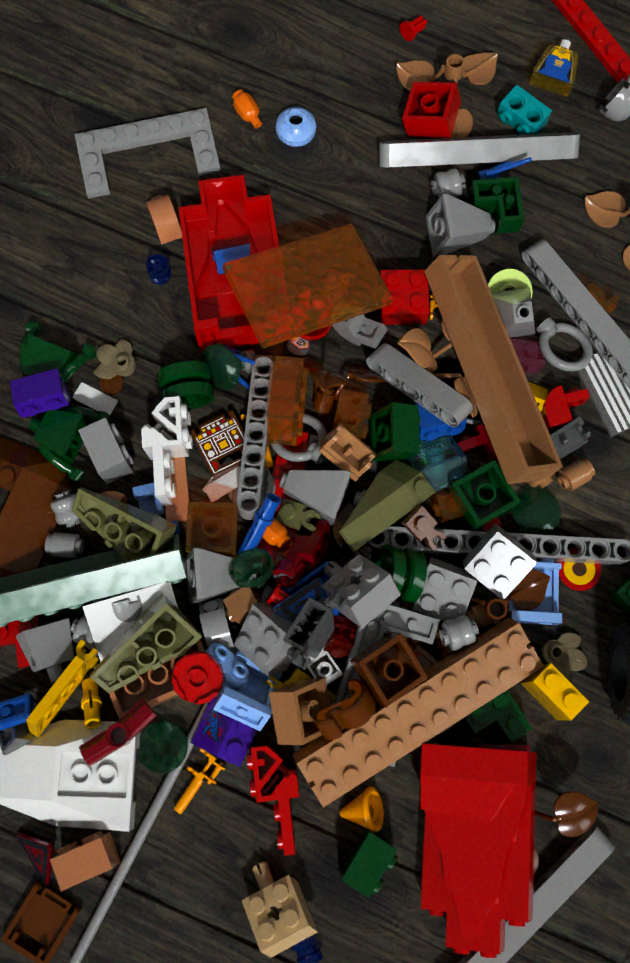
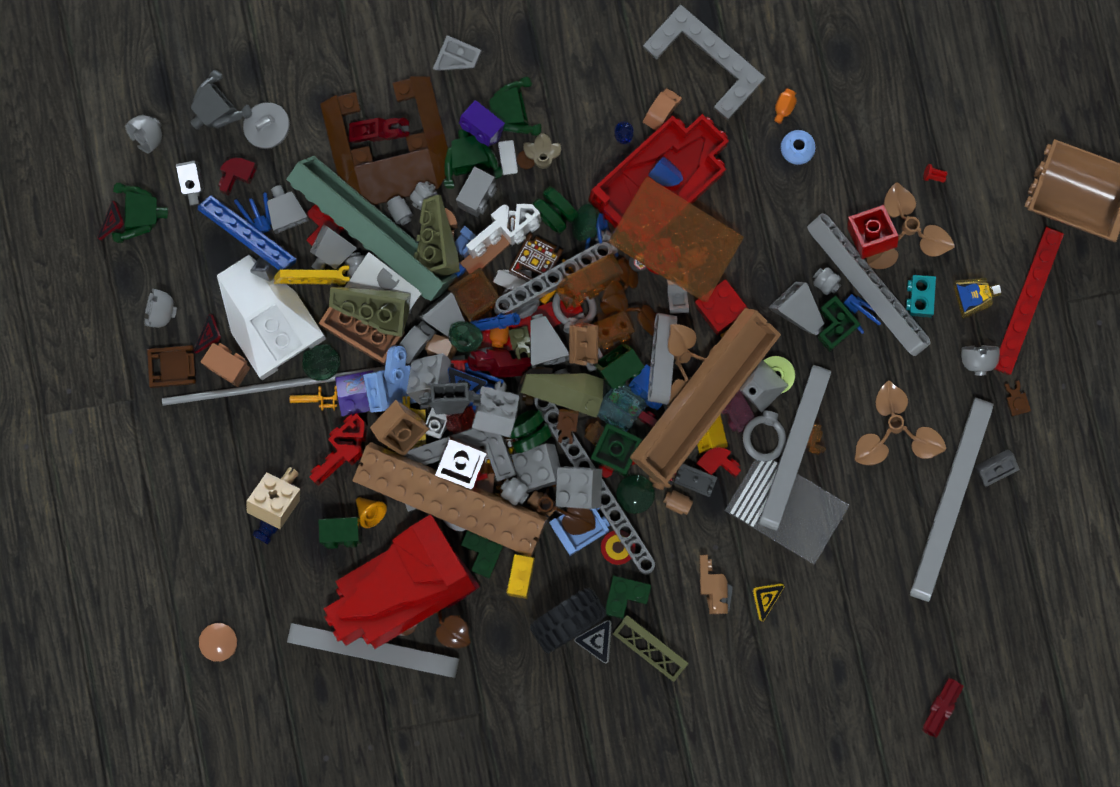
camera: 65 degrees right, 5 degrees up
dark red piece [79,699,157,767] -> none
yellow pin [81,678,102,729] -> none
red tile [172,651,224,705] -> none
reddish brown animal [314,679,376,740] -> none
dark tan plate [541,633,587,680] -> none

